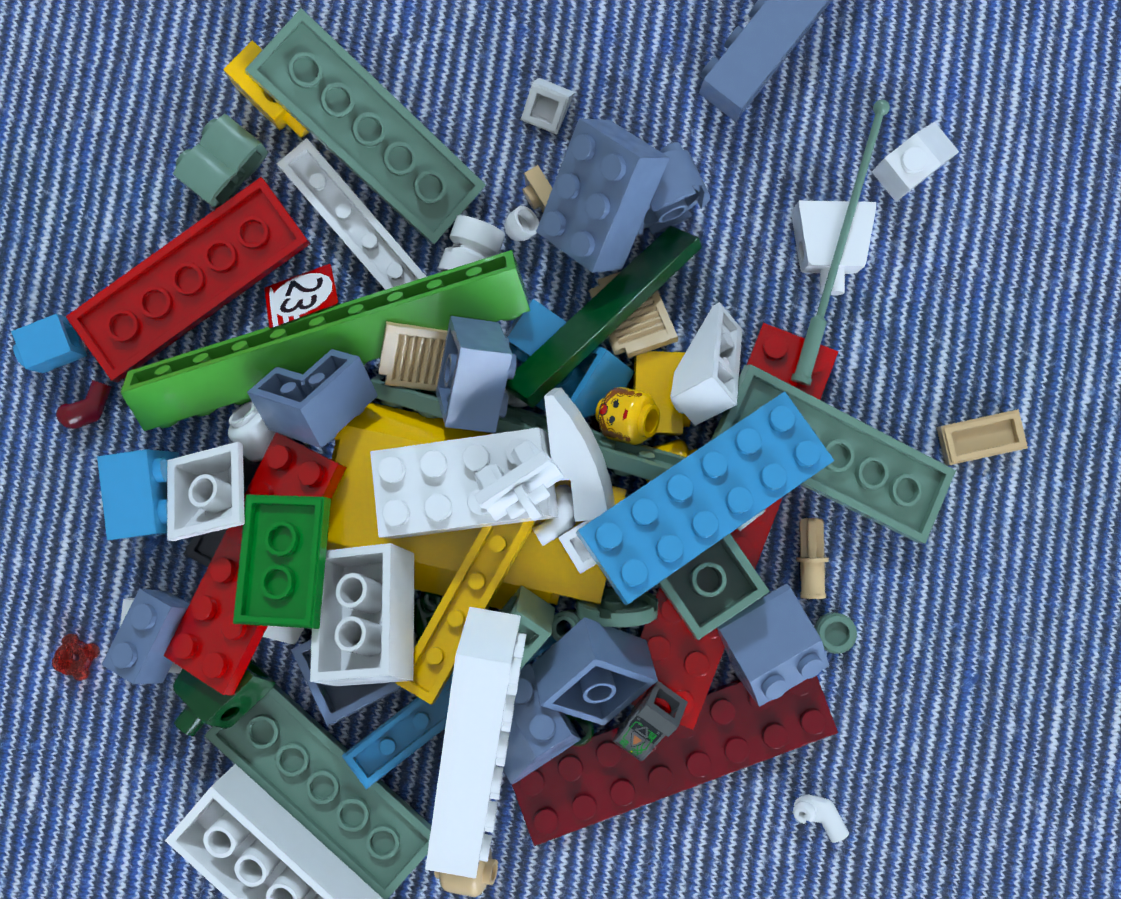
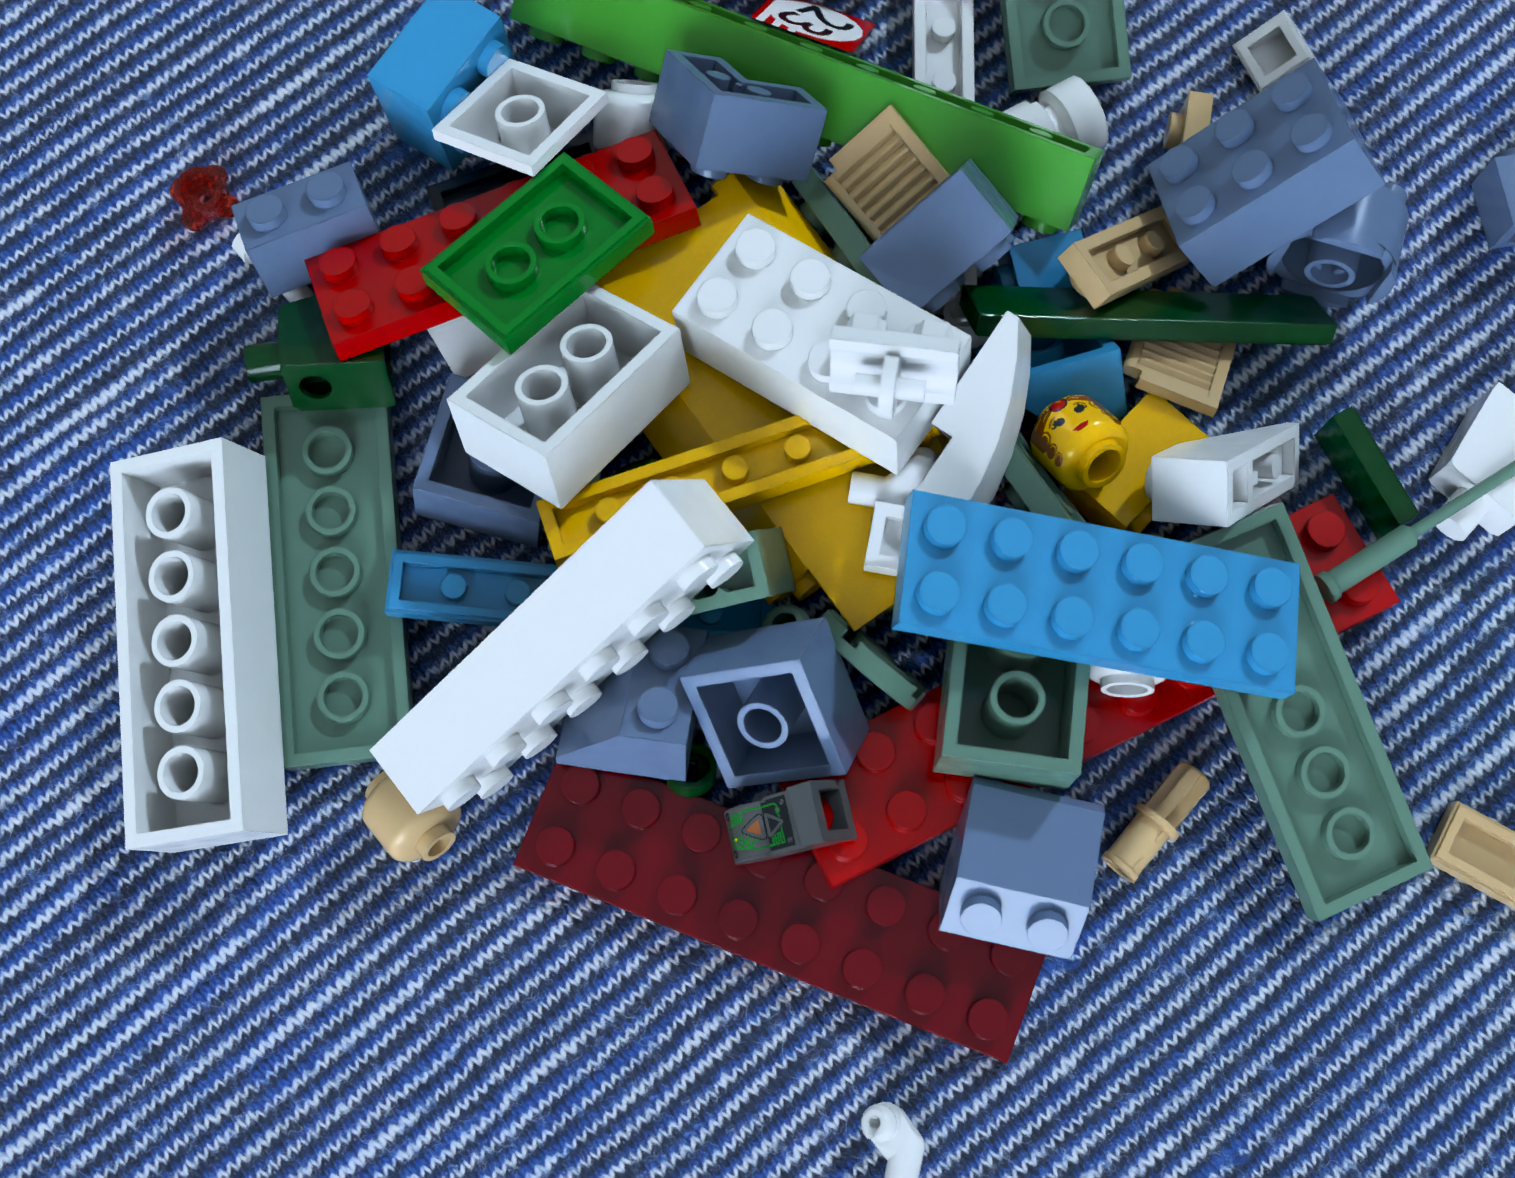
camera: 40 degrees right, 10 degrees down
white hinge [504,206,539,241] -> none
sand green tile [814,612,857,654] -> none
none -> tan plate [1057,205,1191,309]
none -> dark green tile [1314,406,1419,540]

